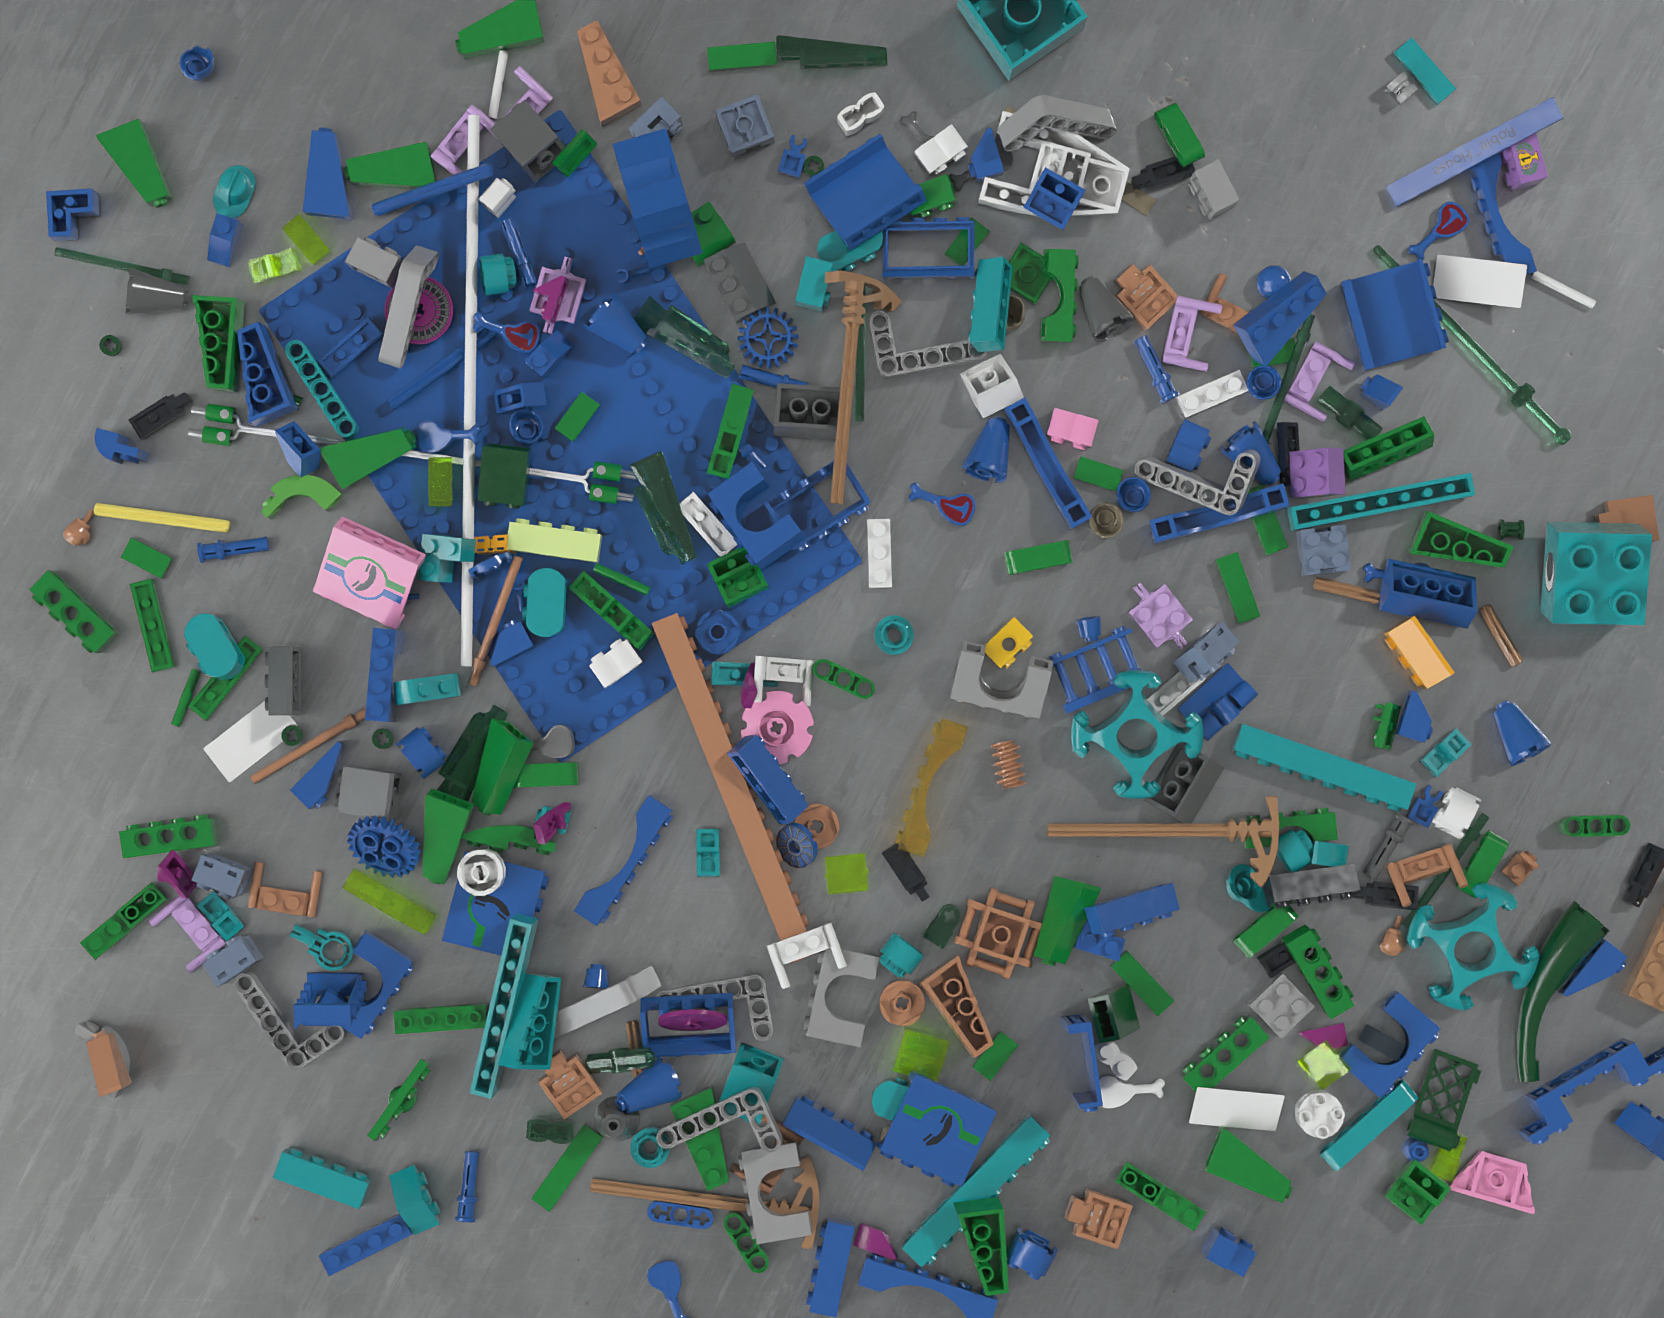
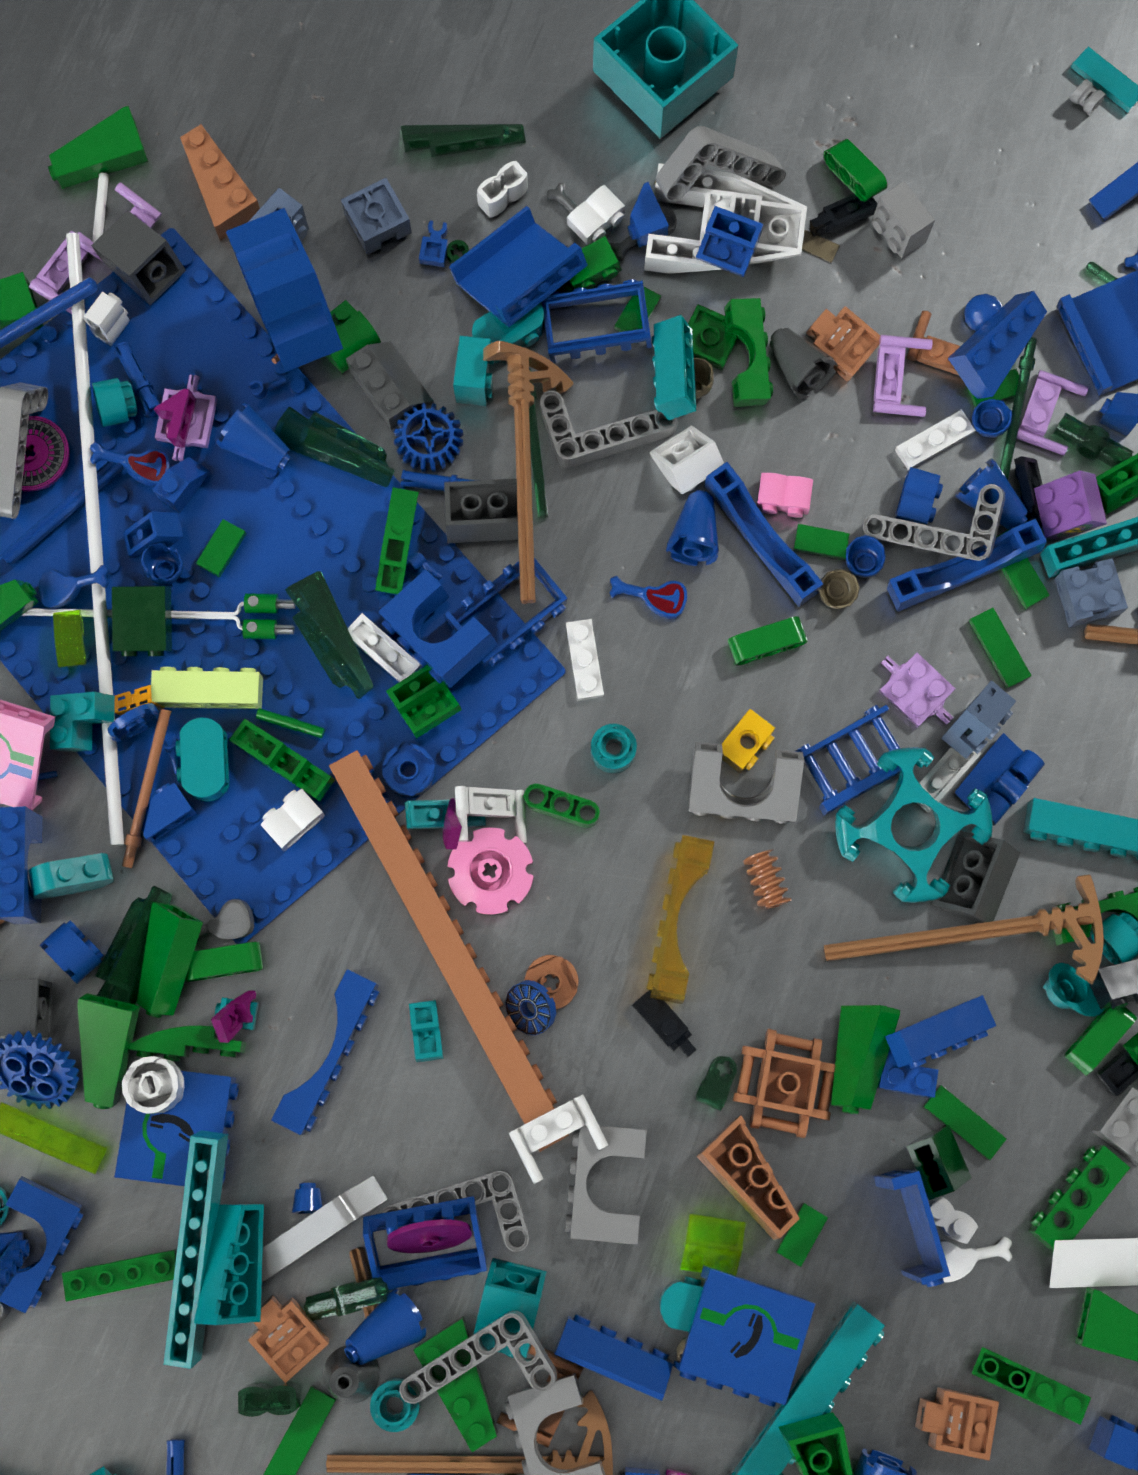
camera: 10 degrees left, 10 degrees down
green plate [367,1059,431,1141] -> none
dark green bush [372,728,394,749] -> none
green tile [552,129,597,178] -> none
green tile [707,41,777,72] -> none
blue brick [727,735,809,824] -> none
clear neon green piece [824,853,869,894] -> none
teal piece [879,932,925,978] -> none
nougat plate [879,980,925,1026] -> none
blue hat [1076,616,1101,642] -> none
blue pin [1134,335,1180,404] -> none

